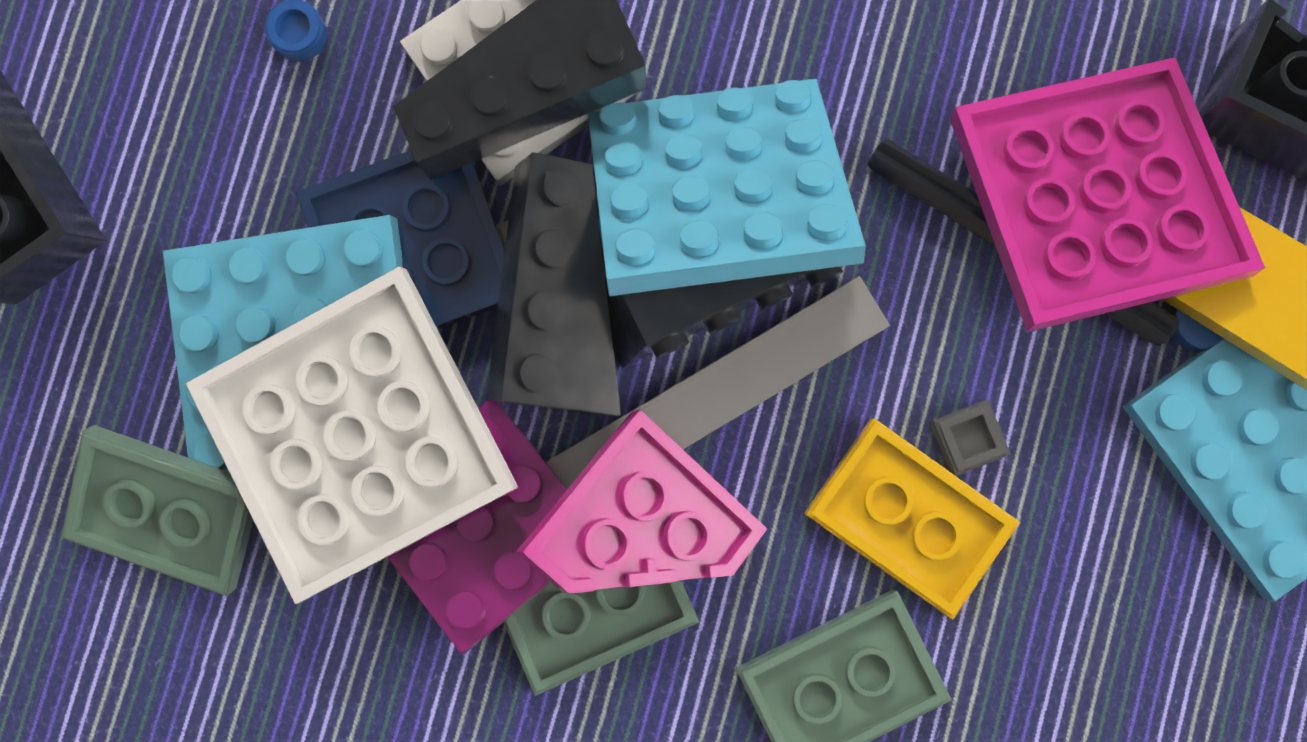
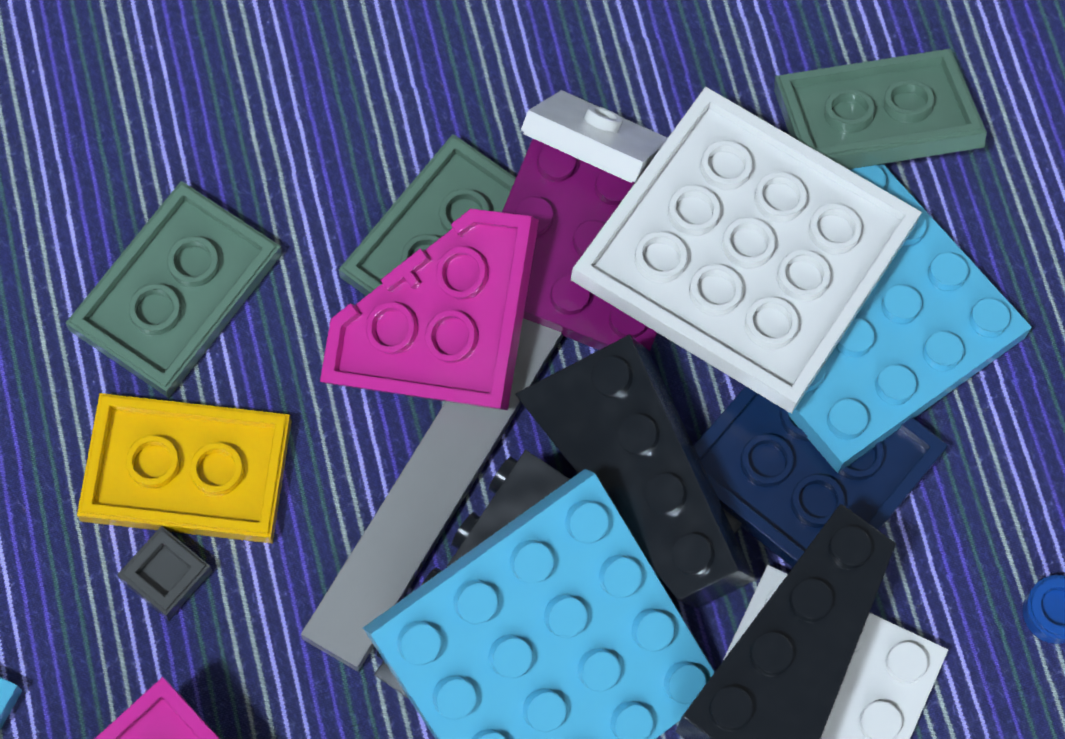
camera: 145 degrees right, 15 degrees down
none -> white plate [521,90,667,183]

